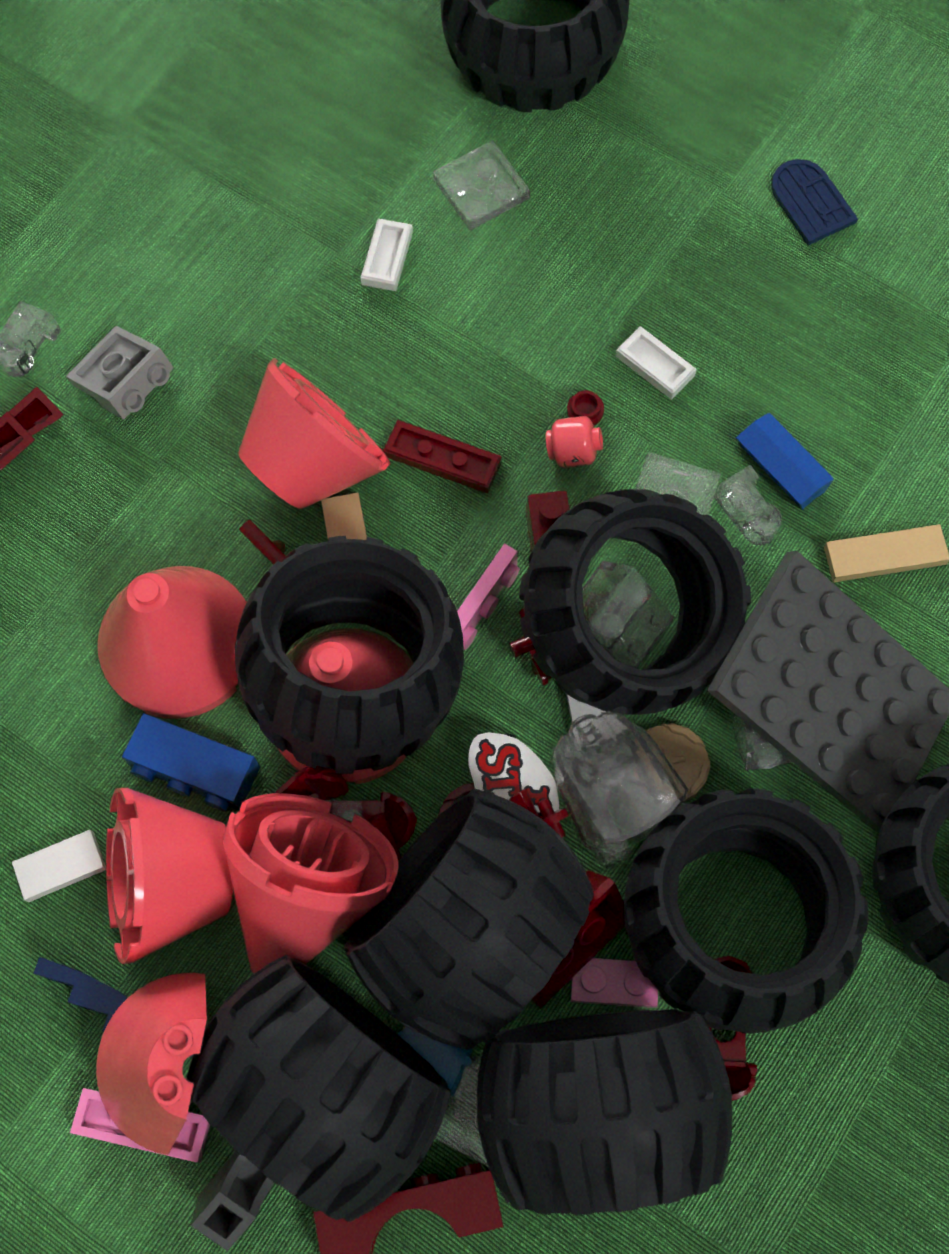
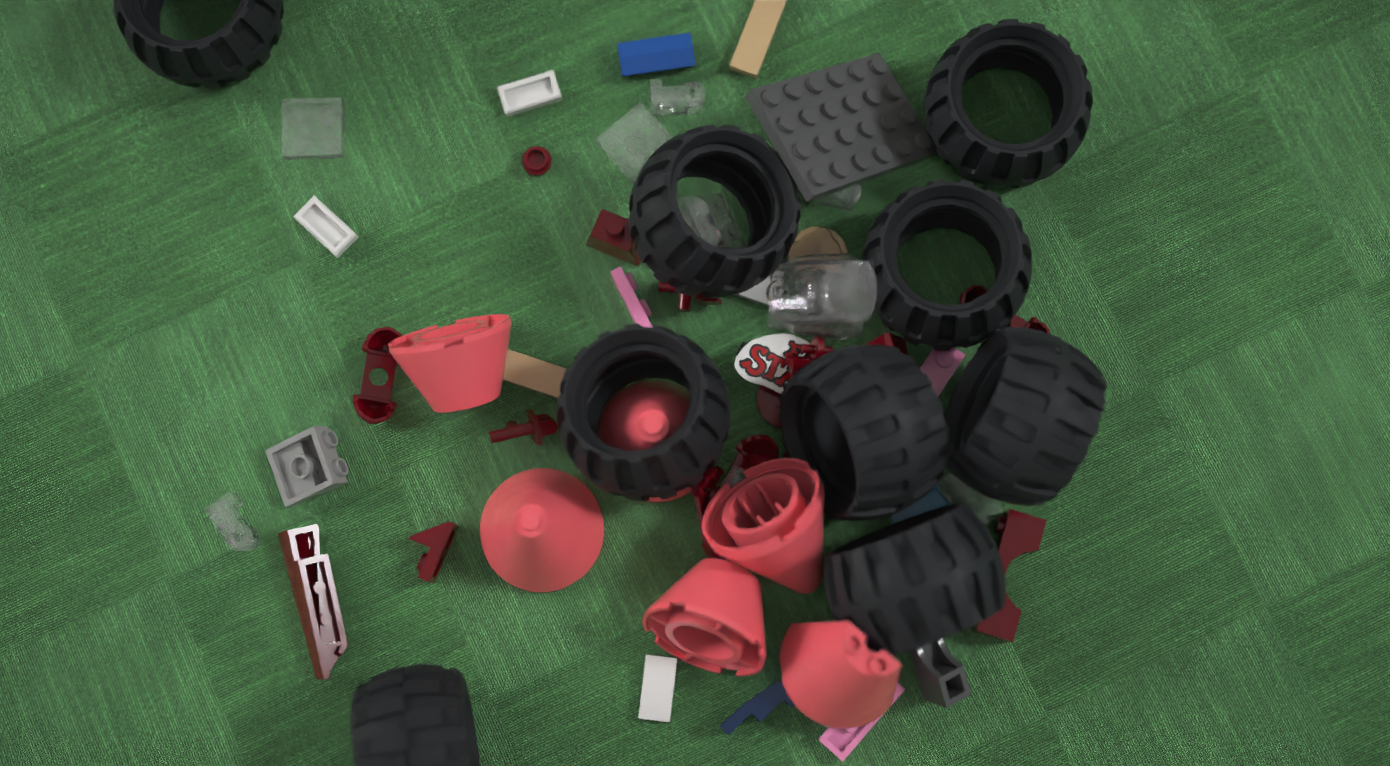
camera: 60 degrees left, 10 degrees up
blue brick [122,713,260,812] -> none
dark red tile [383,419,502,494] -> none
coral head [546,416,603,468] -> none
none -> dark red piece [353,327,402,424]
none -> dark red slope [408,521,459,583]

